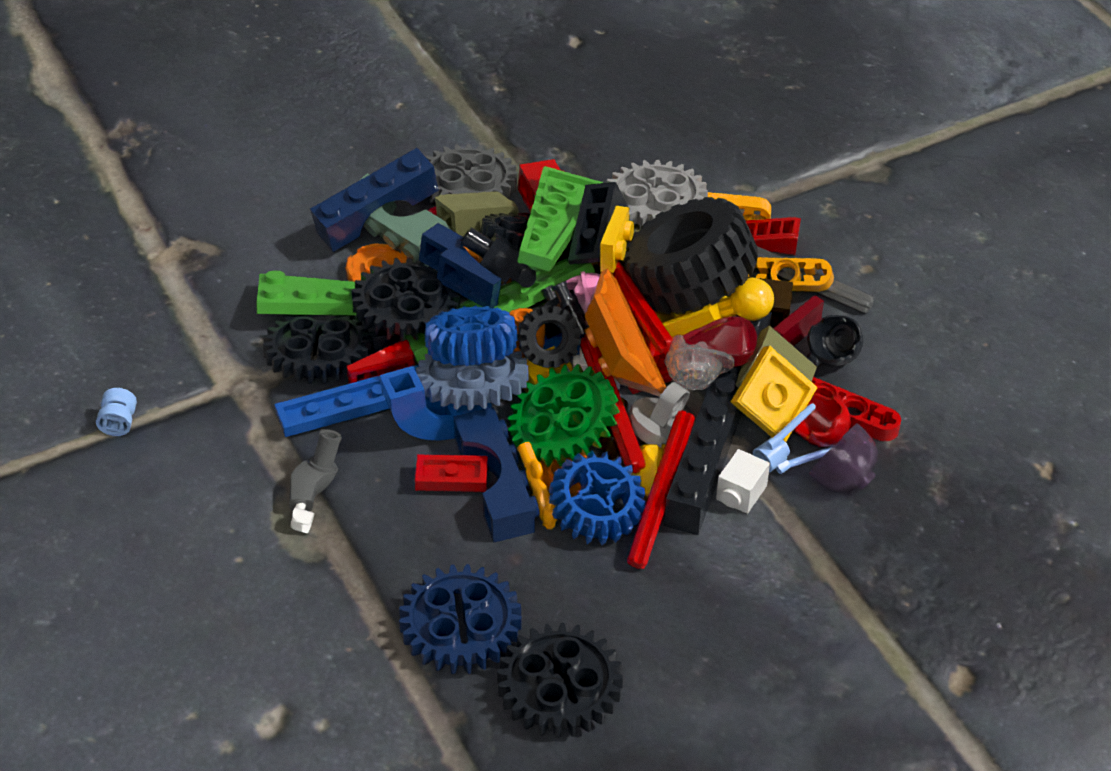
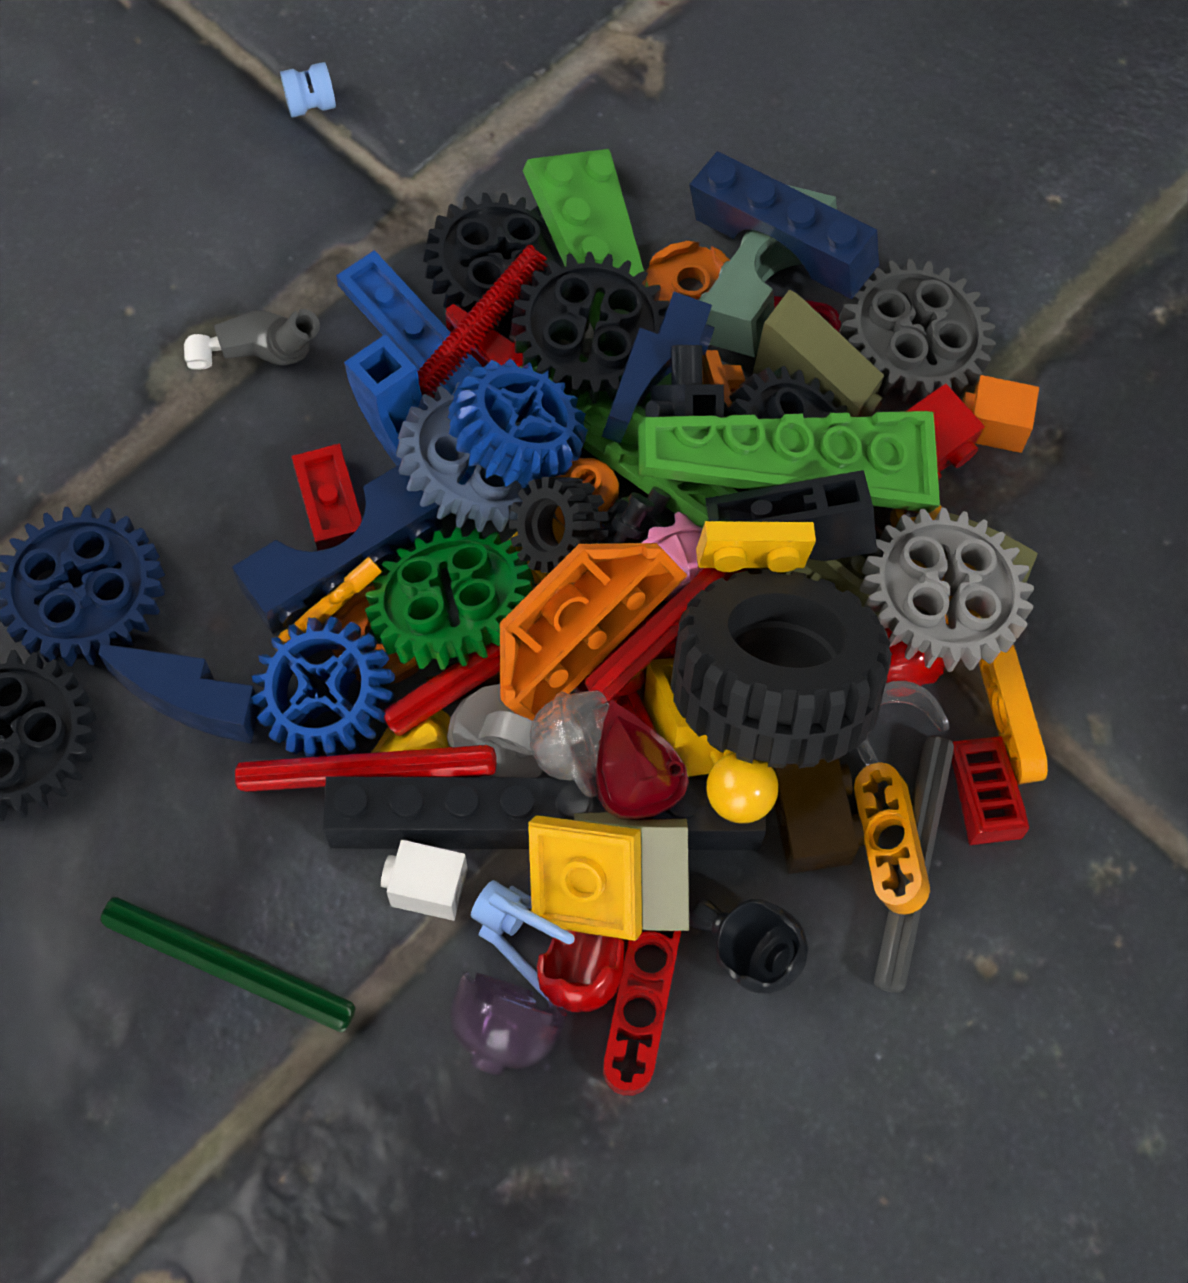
camera: 70 degrees right, 20 degrees up
dark red tile [773,295,824,347] -> none
none -> dark blue slope [98,644,260,744]
none -> dark green axle [100,897,356,1032]
none -> red axle [417,245,548,398]
none -> orange brick [963,375,1039,453]

